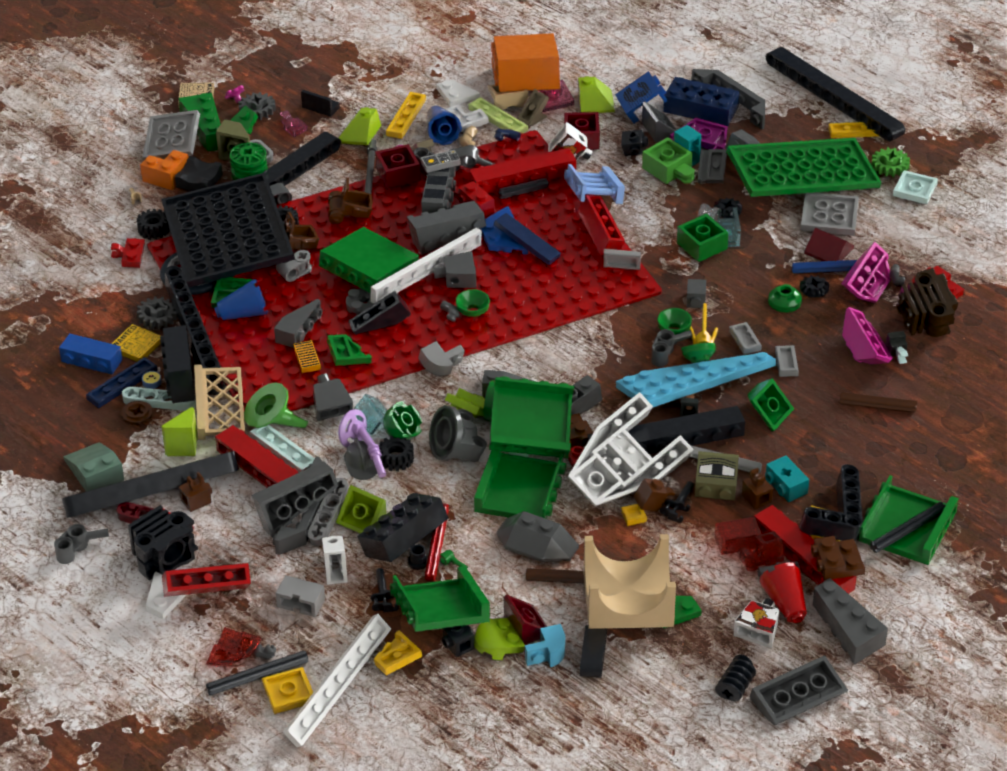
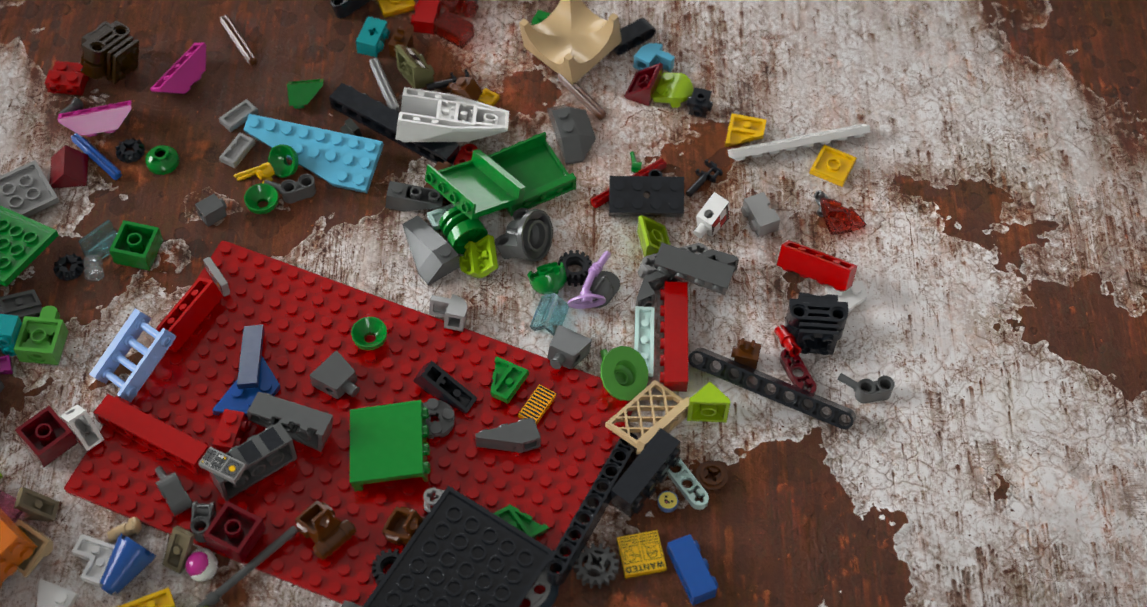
camera: 135 degrees left, 15 degrees up
sand green slope [63,442,124,491] -> none
dark blue tile [86,357,158,408] -> none
black axle [206,650,308,696] -> none
blue cone [214,279,268,320] -> none
white plate [371,227,482,304] -> none
green panel [390,566,490,632] -> none
dark grey arm [440,301,460,322] -> none
yellowish green tile [468,97,528,134] -> none
dark blue arm [494,129,521,141] -> none
black axle [498,178,549,199] -> none
black brick [621,130,648,156] -> none
pearl dark grey piece [885,331,908,364] -> none

